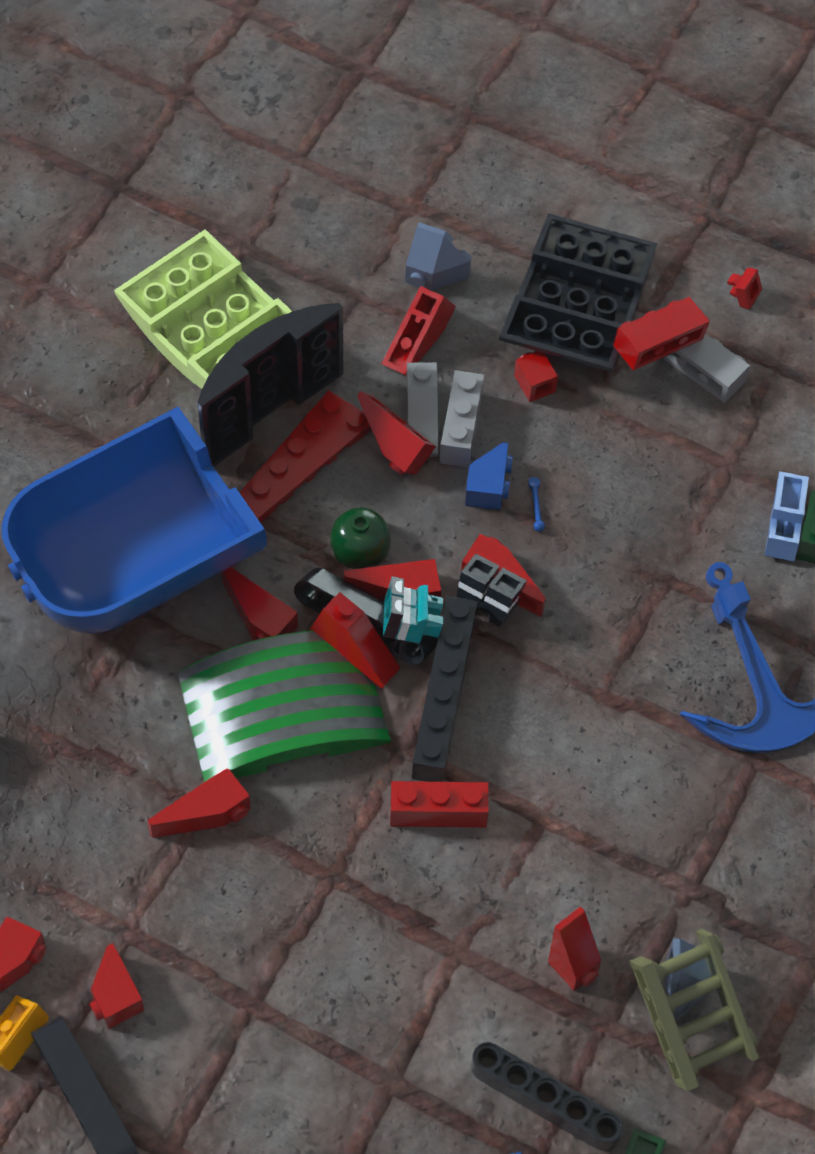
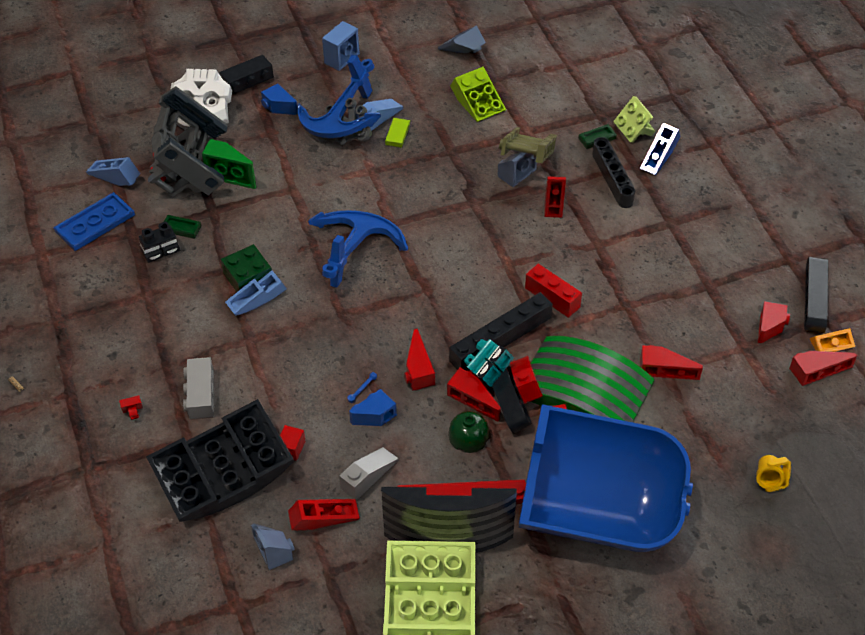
camera: 135 degrees left, 10 degrees down
red slope [357,391,436,475] -> none
light grey brick [439,370,484,468] -> none
black hips [456,554,527,626] -> none
red brick [613,296,710,371] -> none

